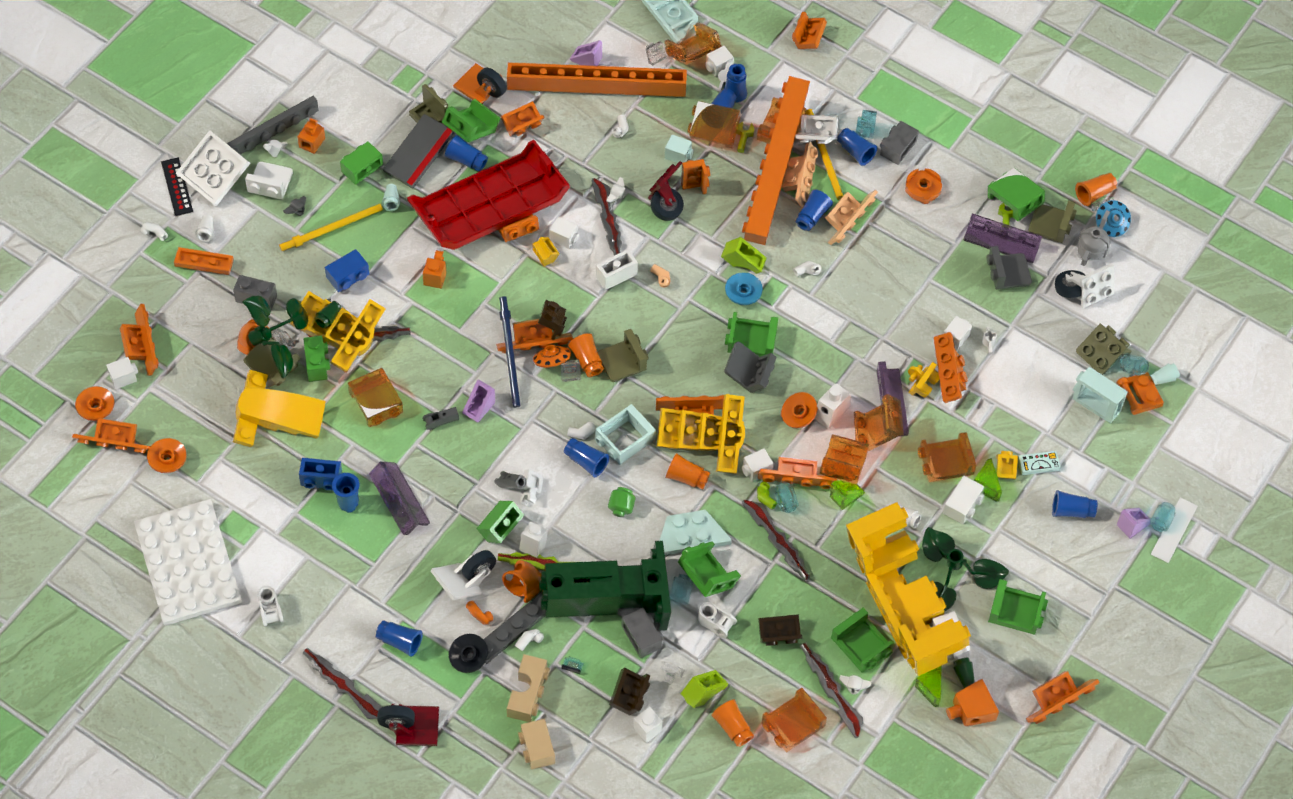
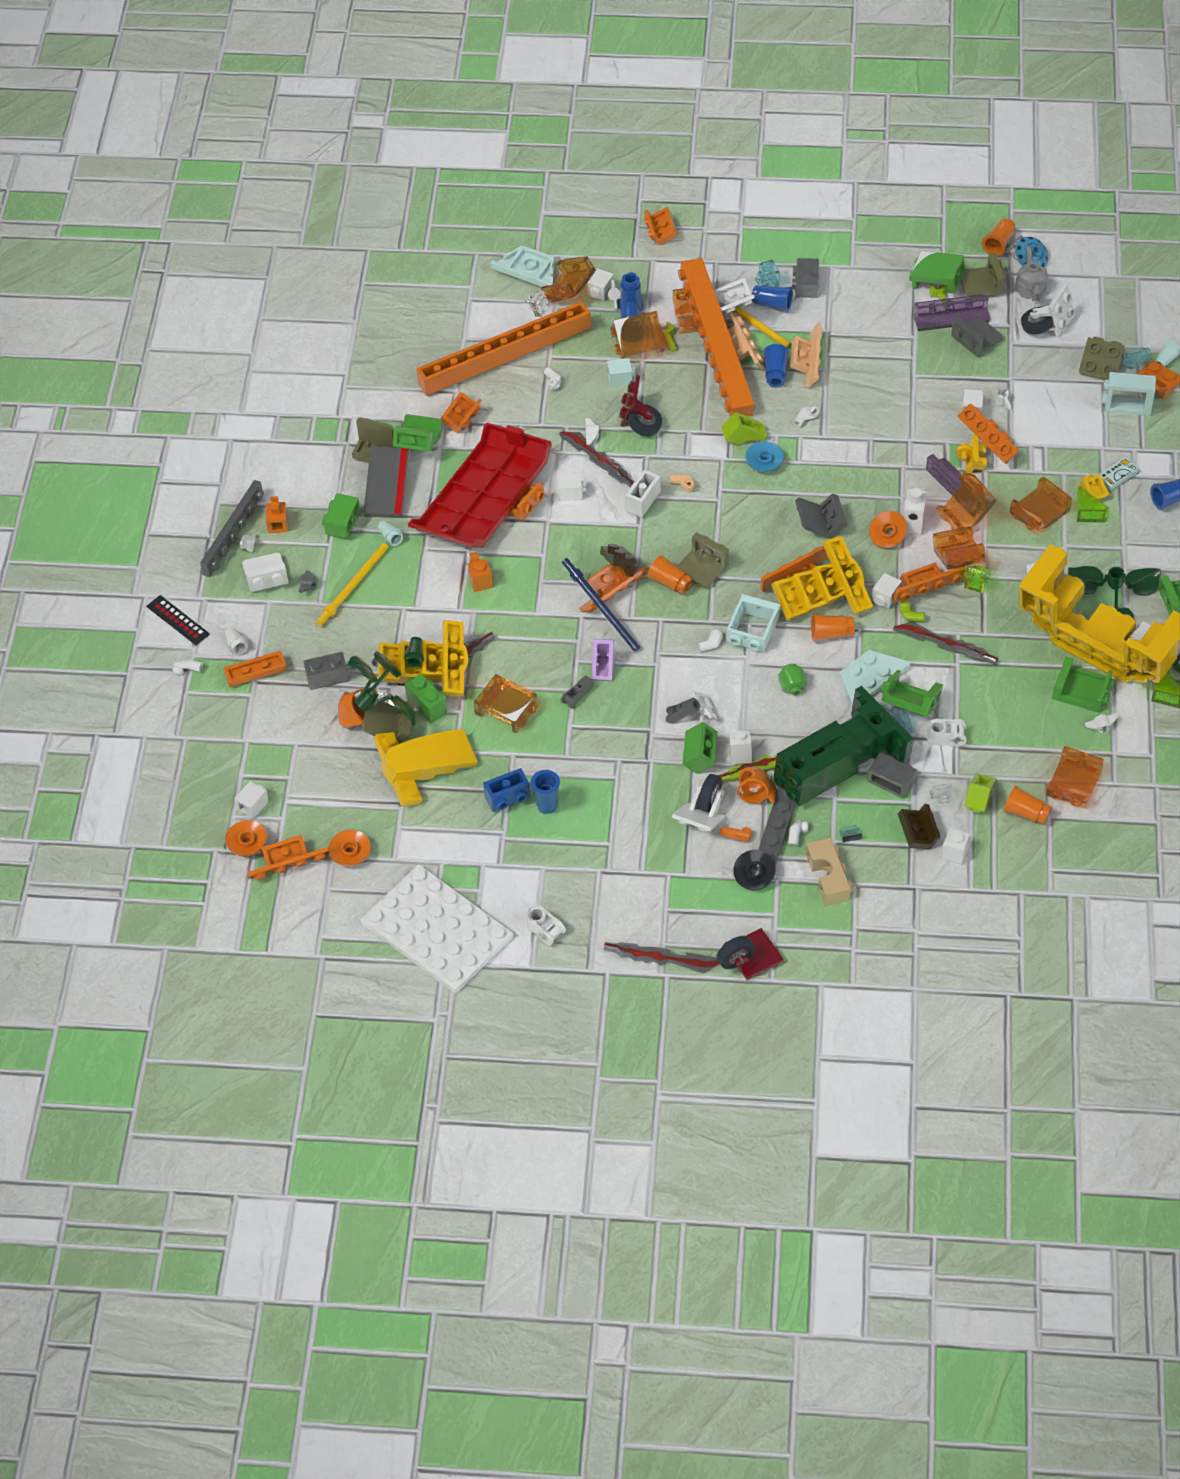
camera: 25 degrees left, 5 degrees down
orange bracket [120,304,159,376] -> none
white plate [176,130,250,206] -> none
blue brick [325,249,370,292] -> none
clear purple panel [369,461,430,535] -> none
blue plant [375,620,423,657] -> none
blue plant [445,135,488,172] -> none
plate [453,63,507,104] -> none
tan brick [518,719,555,770] -> none
yellow piece [532,237,560,266] -> none
orange dish [533,345,571,368] -> none
clear tile [560,360,581,382] -> none
blue plant [564,438,609,478] -> none
lavender slope [570,40,602,66] -> none
orange bracket [681,159,710,195] -> none
bright green panel [725,312,778,357] -> none
dark brown bracket [758,614,802,646] -> none
clear light blue brick [775,482,799,513] -> none
flat silver sword [800,642,863,738] -> none
orange plate [905,168,942,204] -> none
white brick [943,476,985,524] -> none

